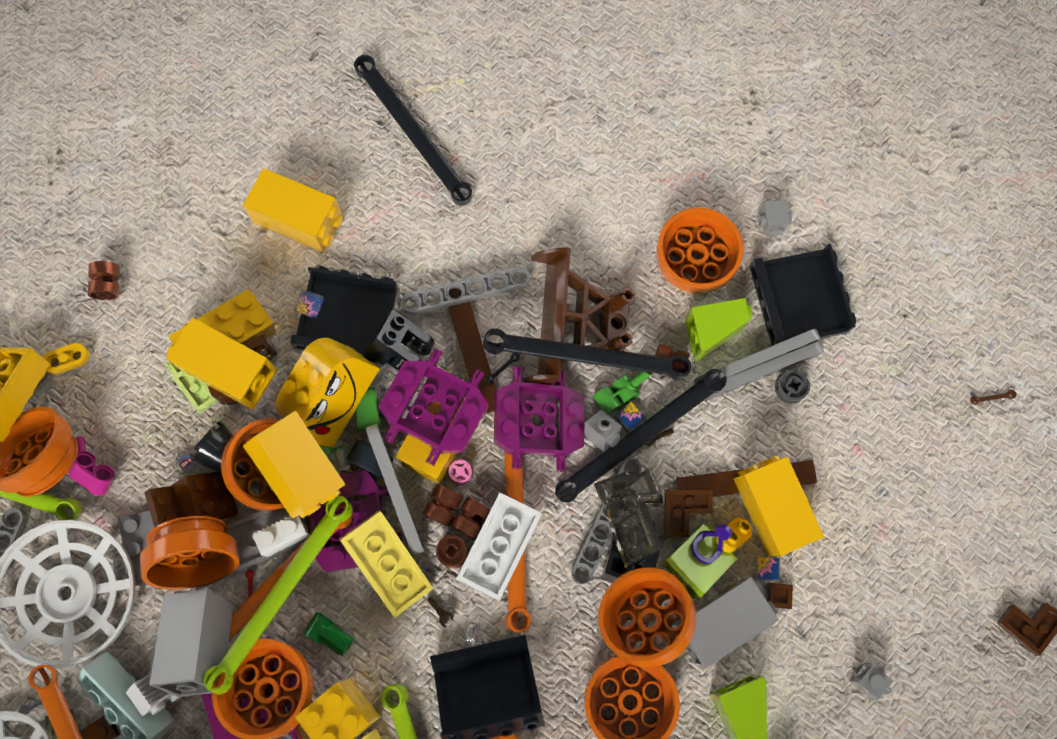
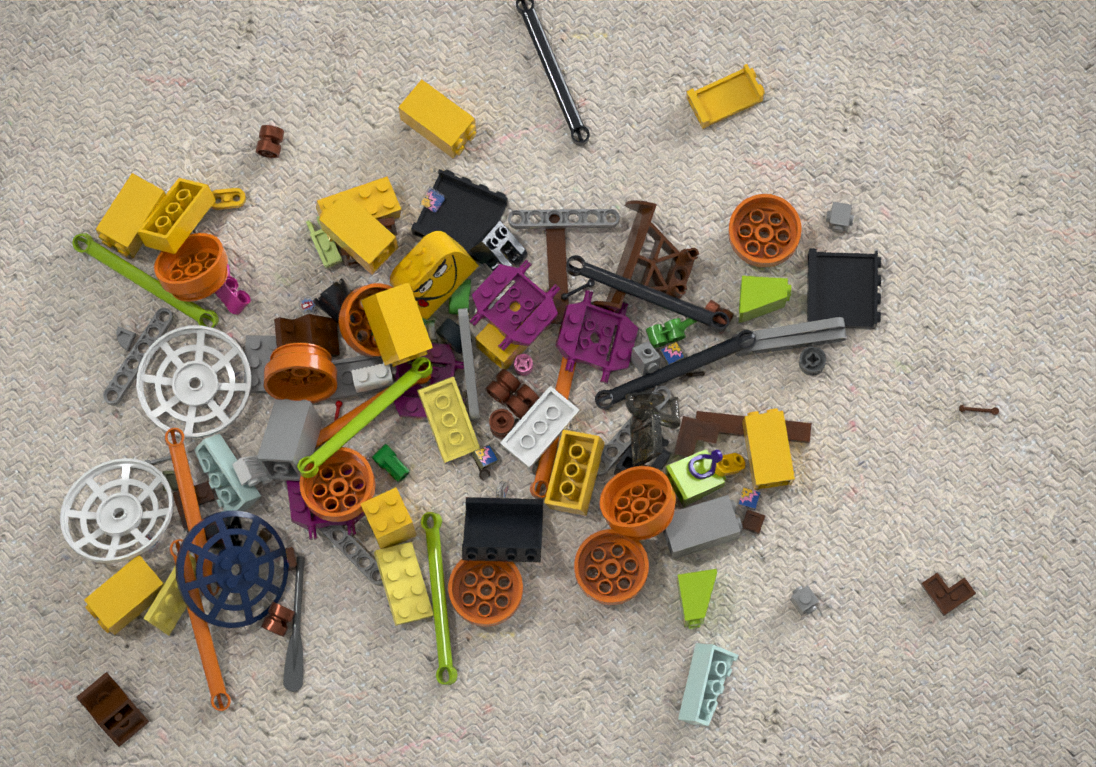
camera: 20 degrees right, 0 degrees up
none -> tile [472,444,499,470]
none -> yellow brick [544,430,605,516]
none -> yellow panel [686,64,765,129]

